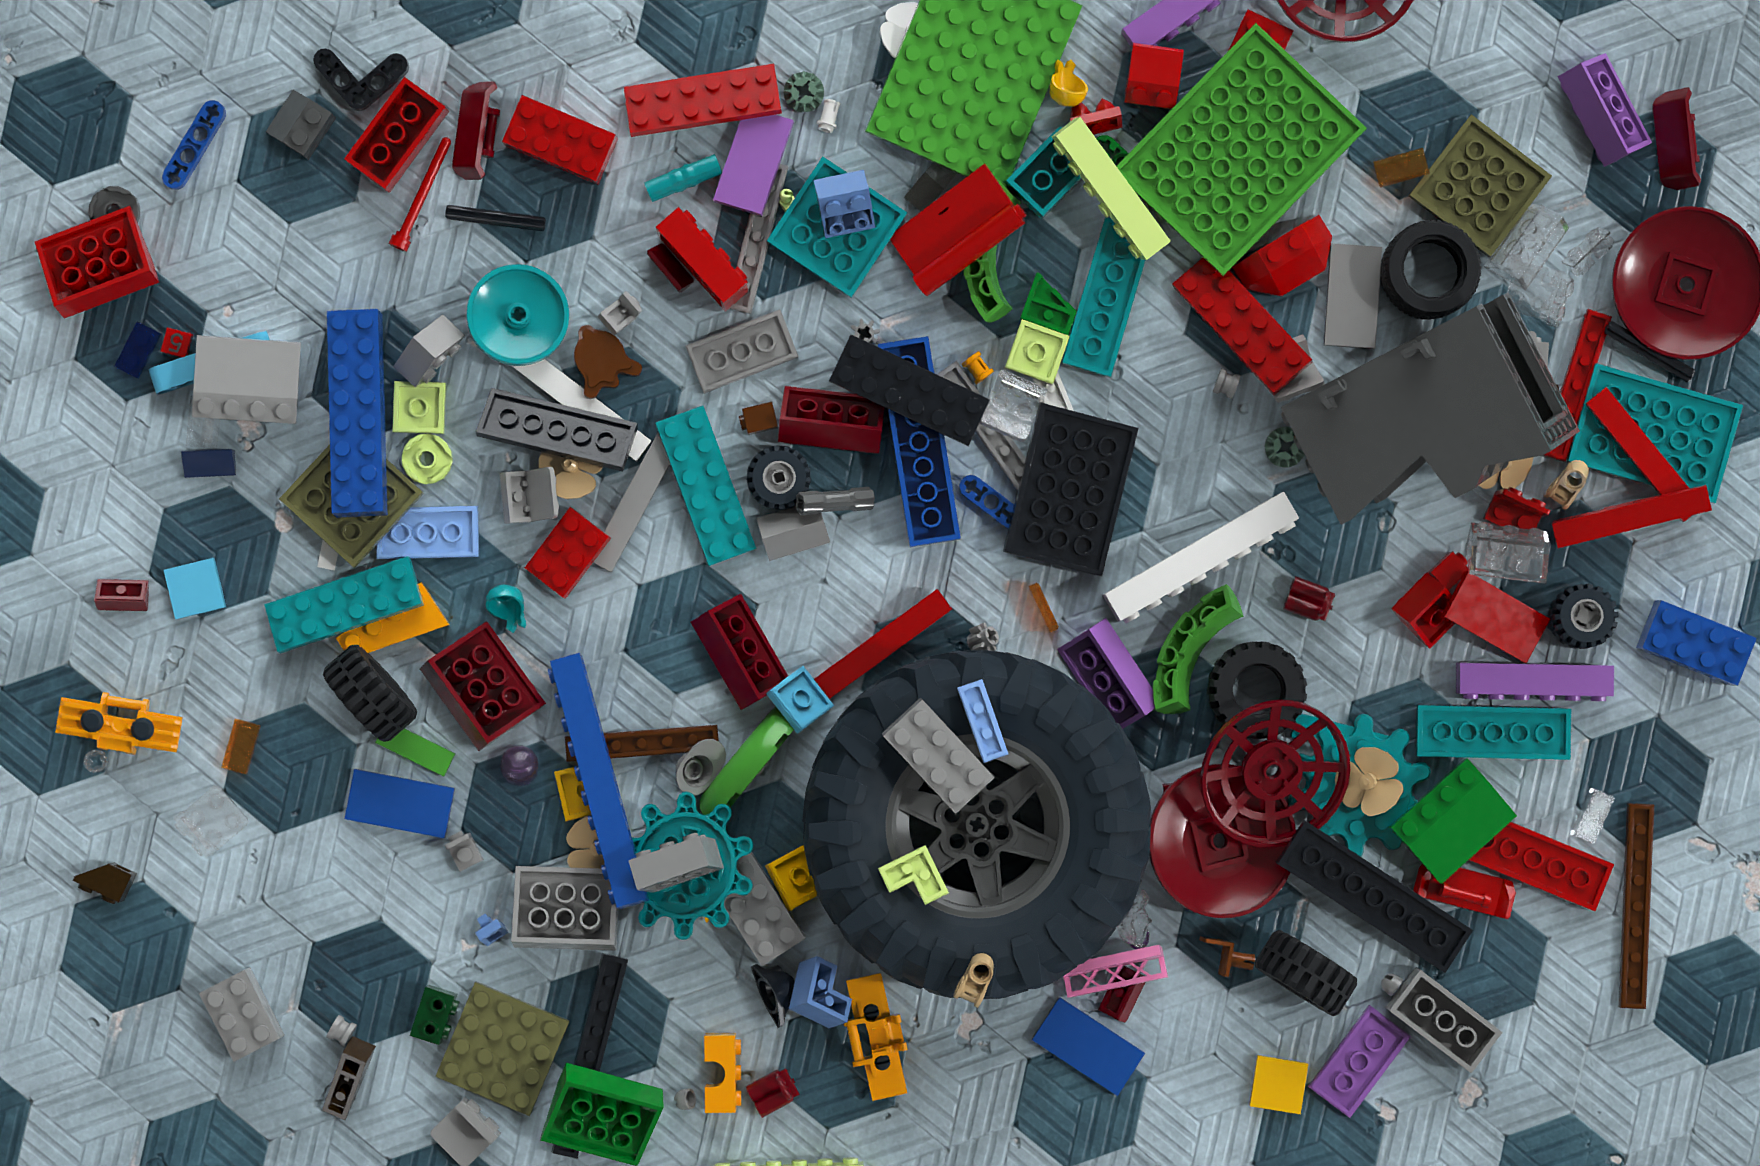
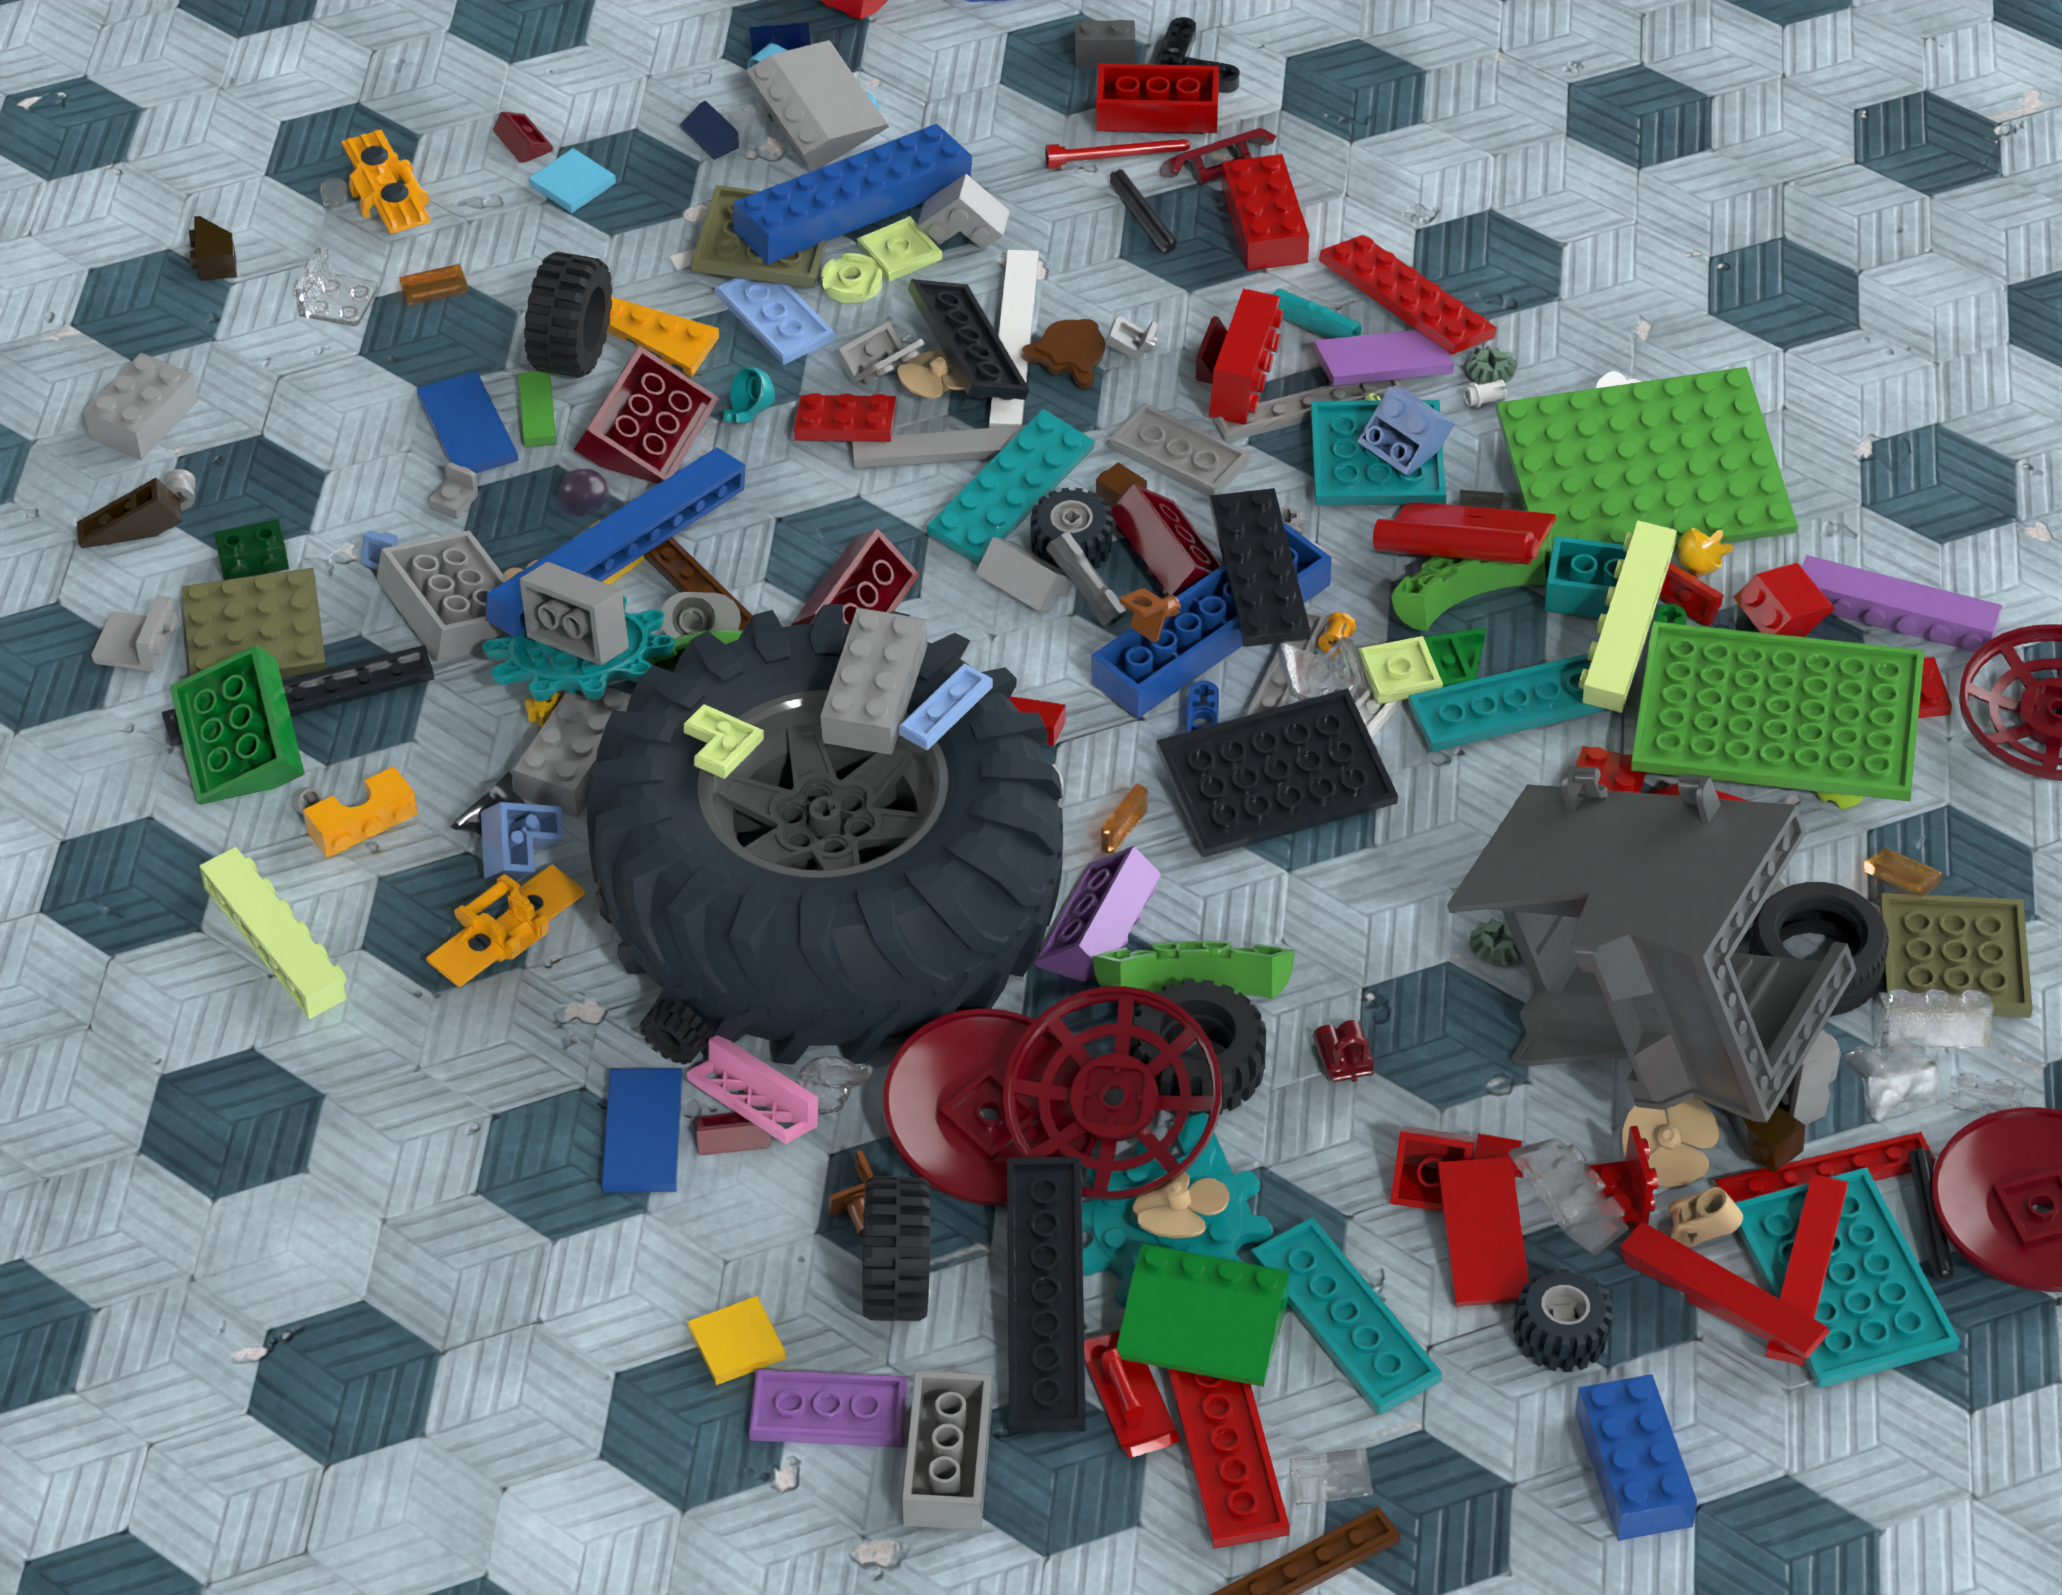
camera: 50 degrees right, 40 degrees down
teal plate [264,556,424,654] -> none
teal dish [467,264,569,366] -> none
dark red piece [745,1068,799,1118] -> none
tan piece [953,953,994,1008] -> none
white brick [1102,492,1299,623] -> none
medium lavender brick [1456,663,1614,701] -> none
none -> black tyre [639,998,710,1064]
none -> dark orange bracket [1119,588,1181,642]

